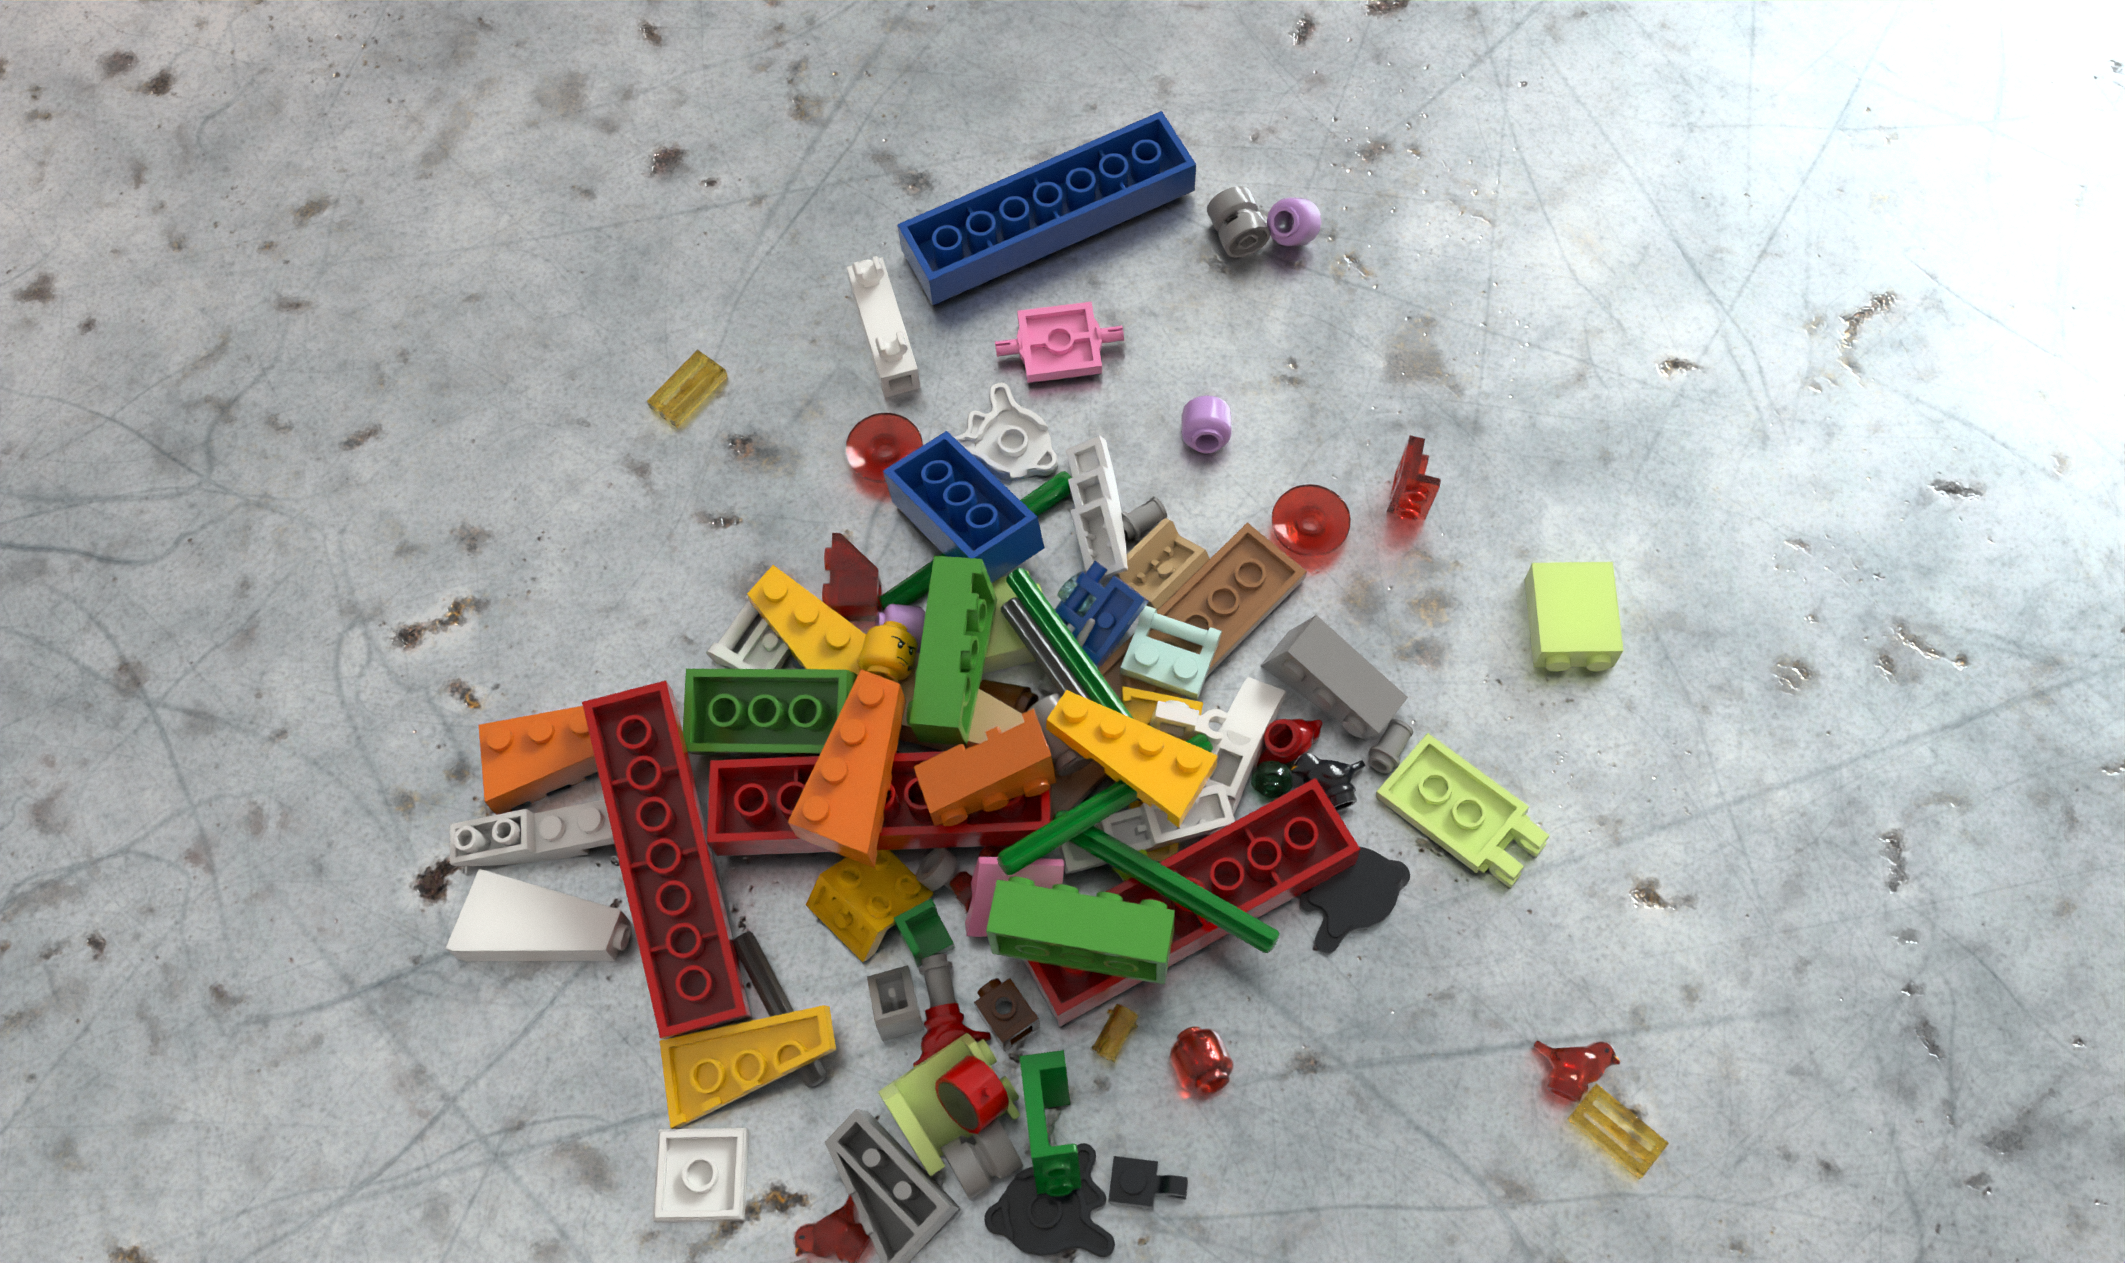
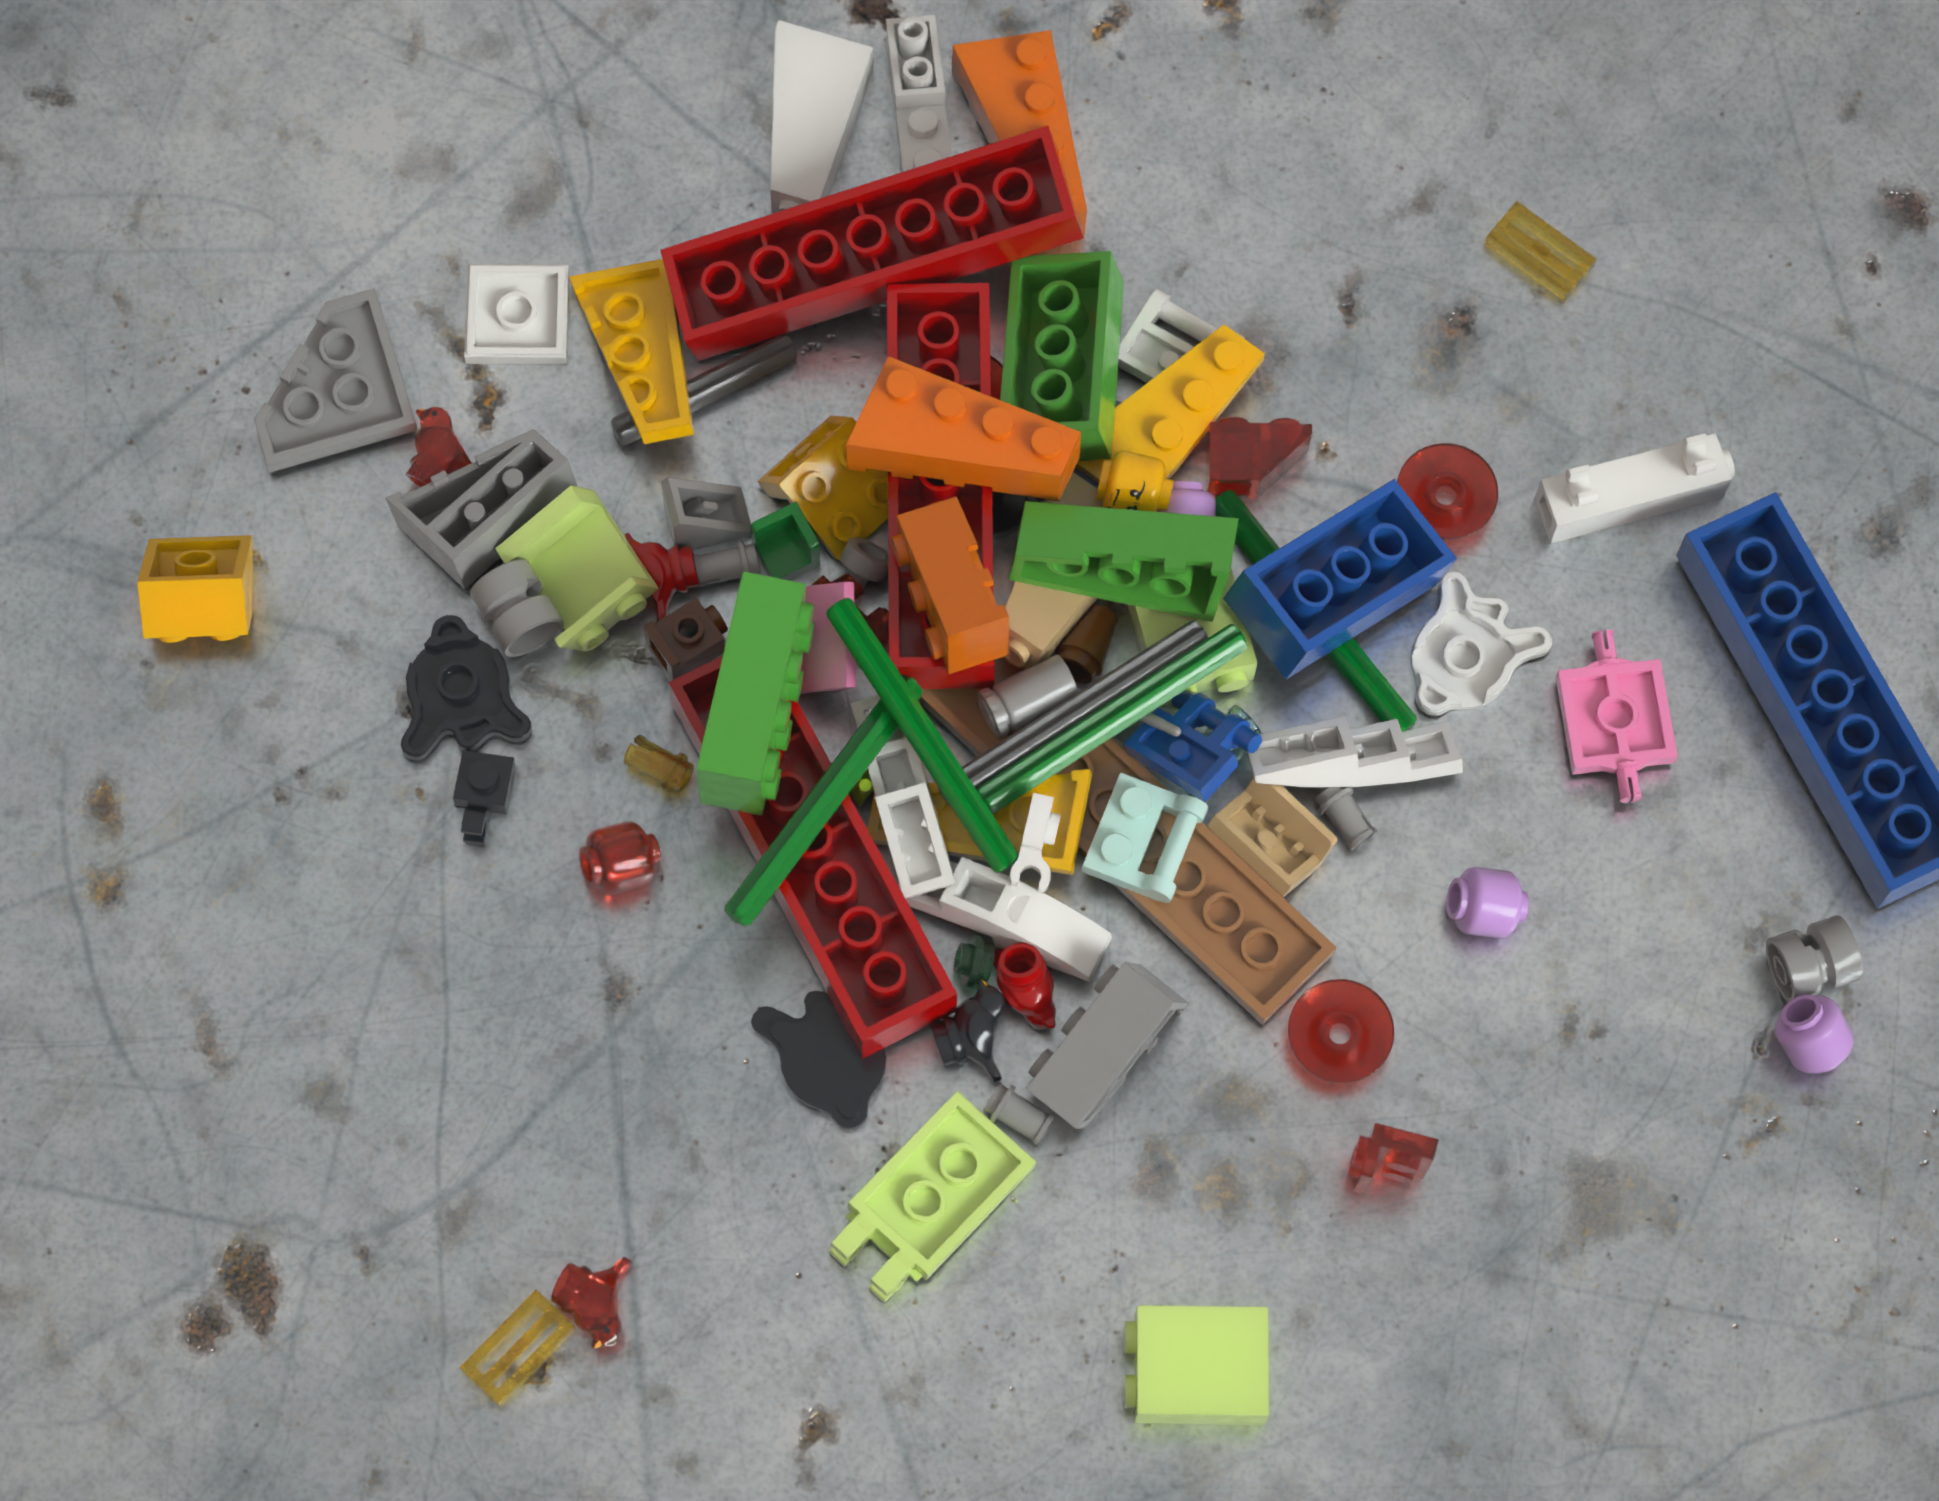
camera: 85 degrees right, 5 degrees up
red piece [935,1055,1009,1134] -> none
green panel [1019,1050,1082,1197] -> none
yellow wing [1046,690,1218,828] -> none

